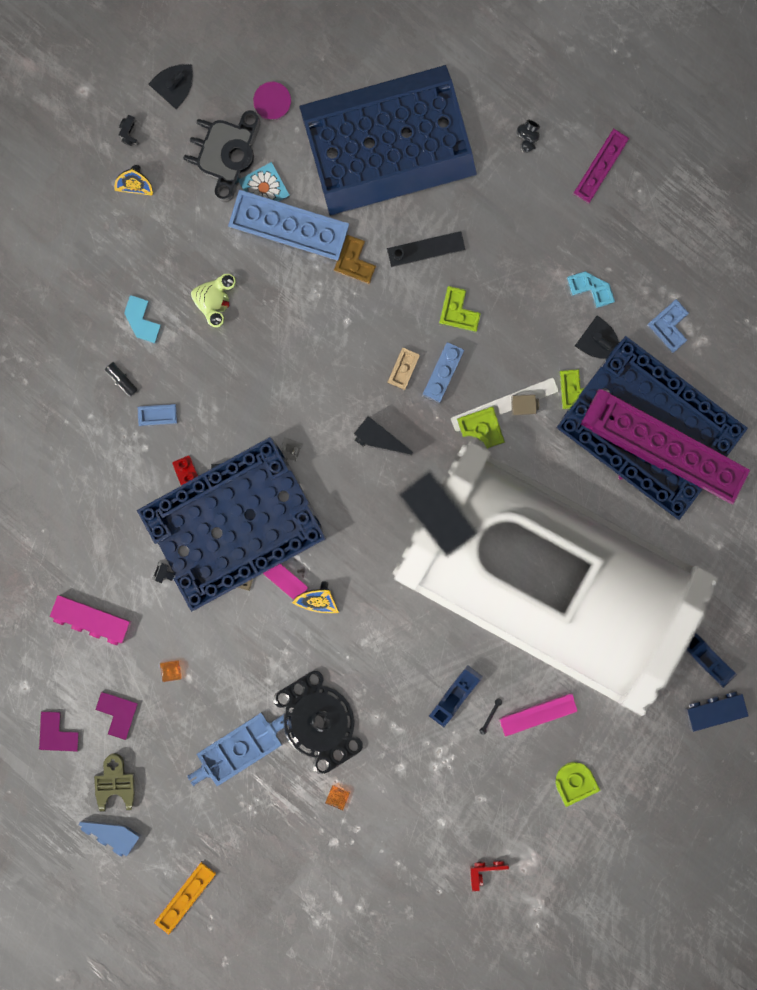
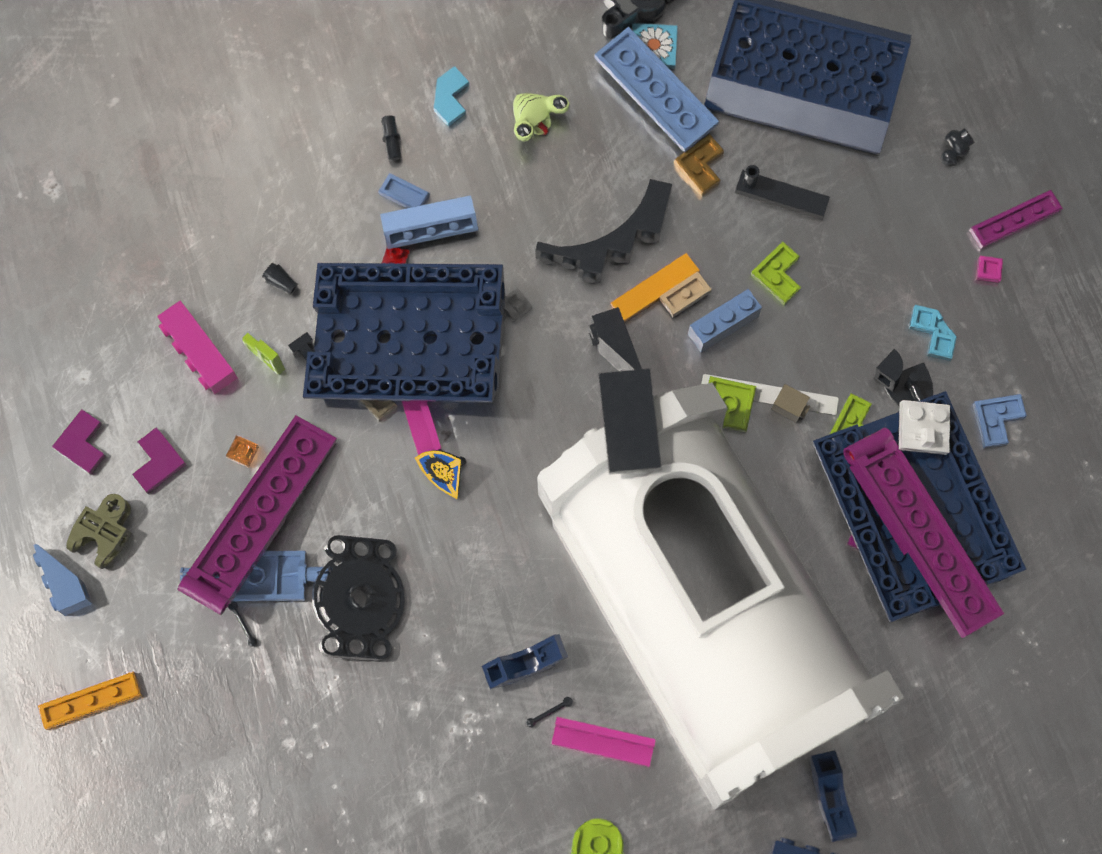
camera: 30 degrees right, 15 degrees down
clear orange tile [325,785,350,810] -> none
none -> magenta hinge [177,415,337,615]
none -> black hinge [228,601,257,647]
none -> lime tile [242,332,285,375]
none -> black cone [262,263,298,295]
none -> light blue brick [380,195,478,249]
none -> black arch [535,179,672,283]
none -> light orange tile [610,253,700,322]
none -> black brick [874,349,903,392]
none -> white hinge [899,400,950,454]
none -> dark pink tile [976,256,1003,283]

